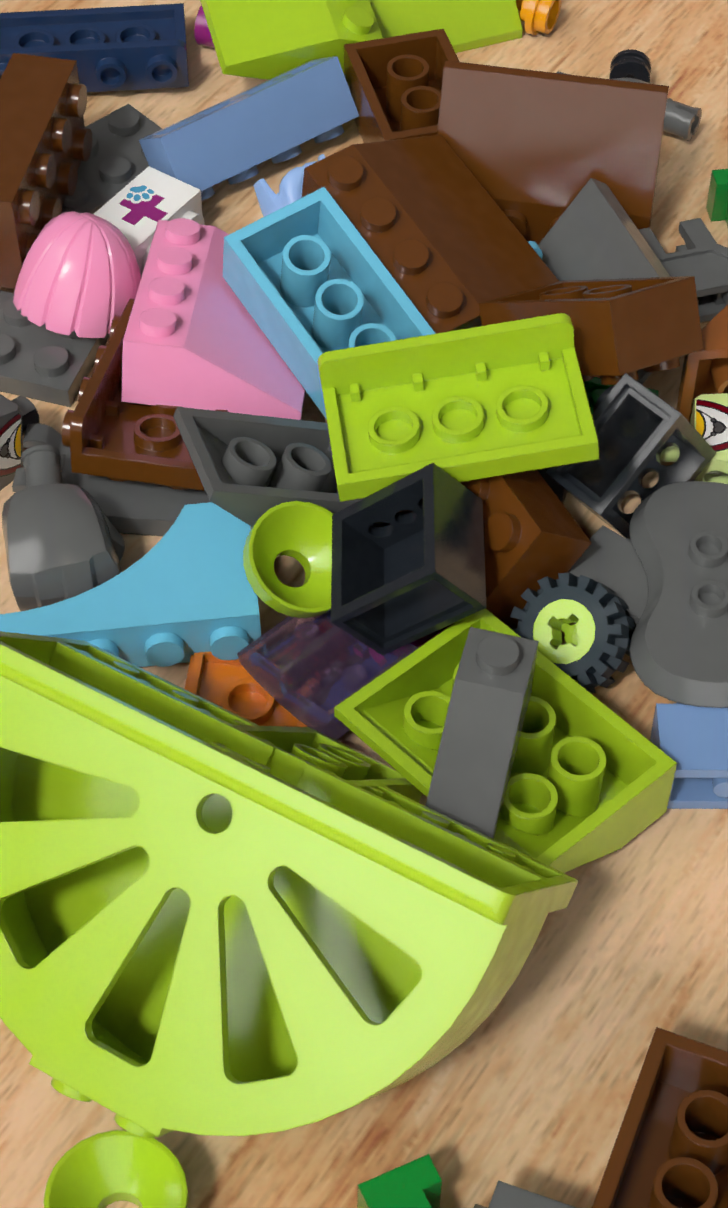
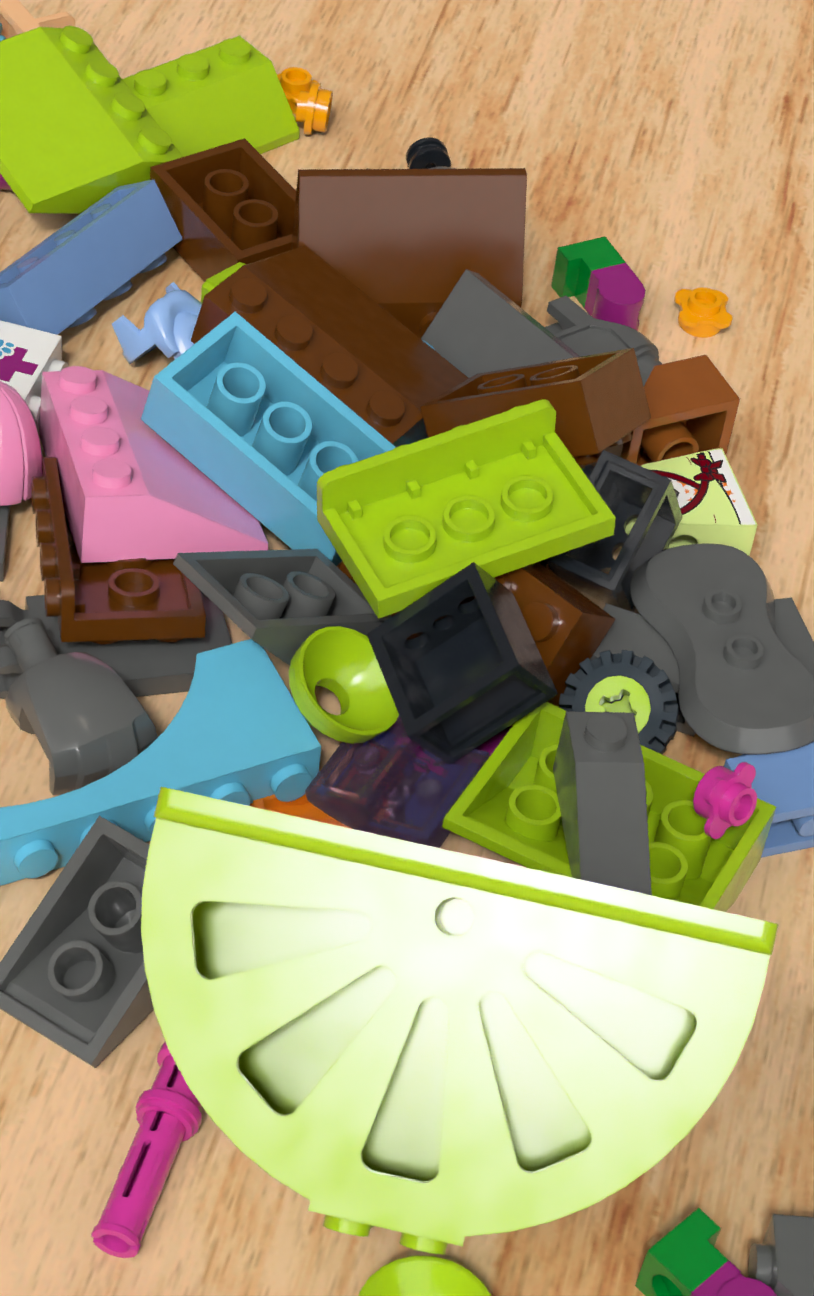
camera: 25 degrees left, 5 degrees down
none -> dark pink plate [693,762,757,839]

